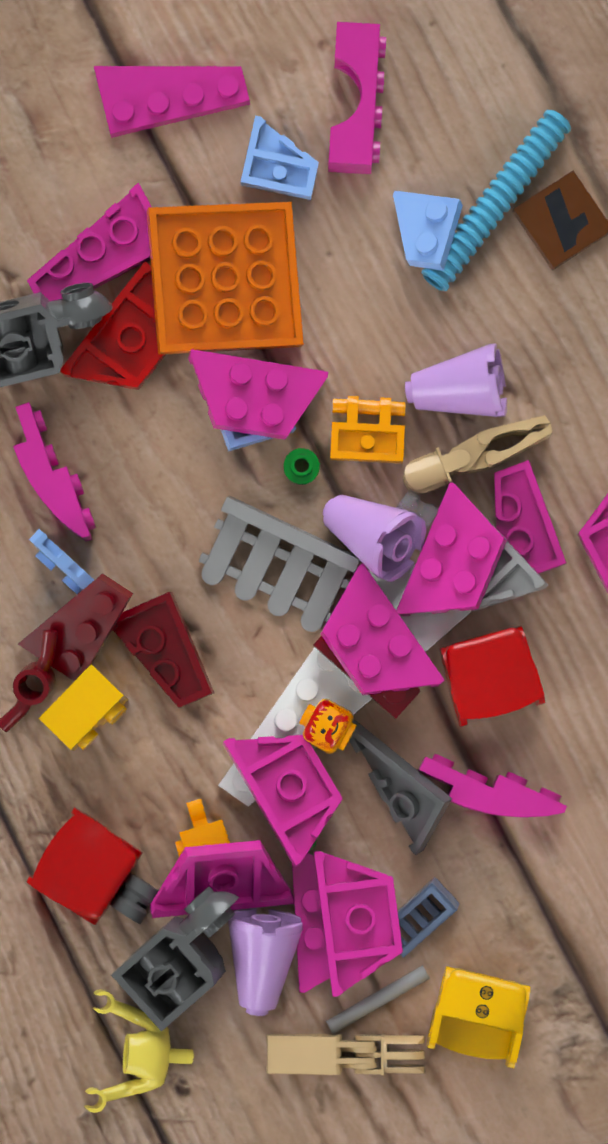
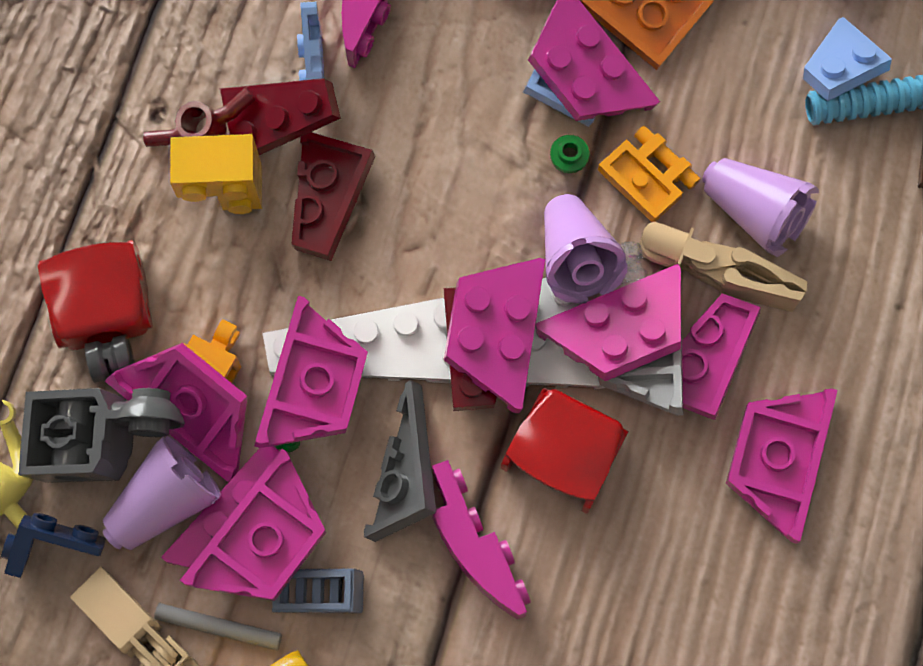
camera: 45 degrees right, 10 degrees down
light grey fence [199,496,360,632] -> none
light orange head [299,699,357,754] -> none
none -> dark blue bracket [1,513,106,578]

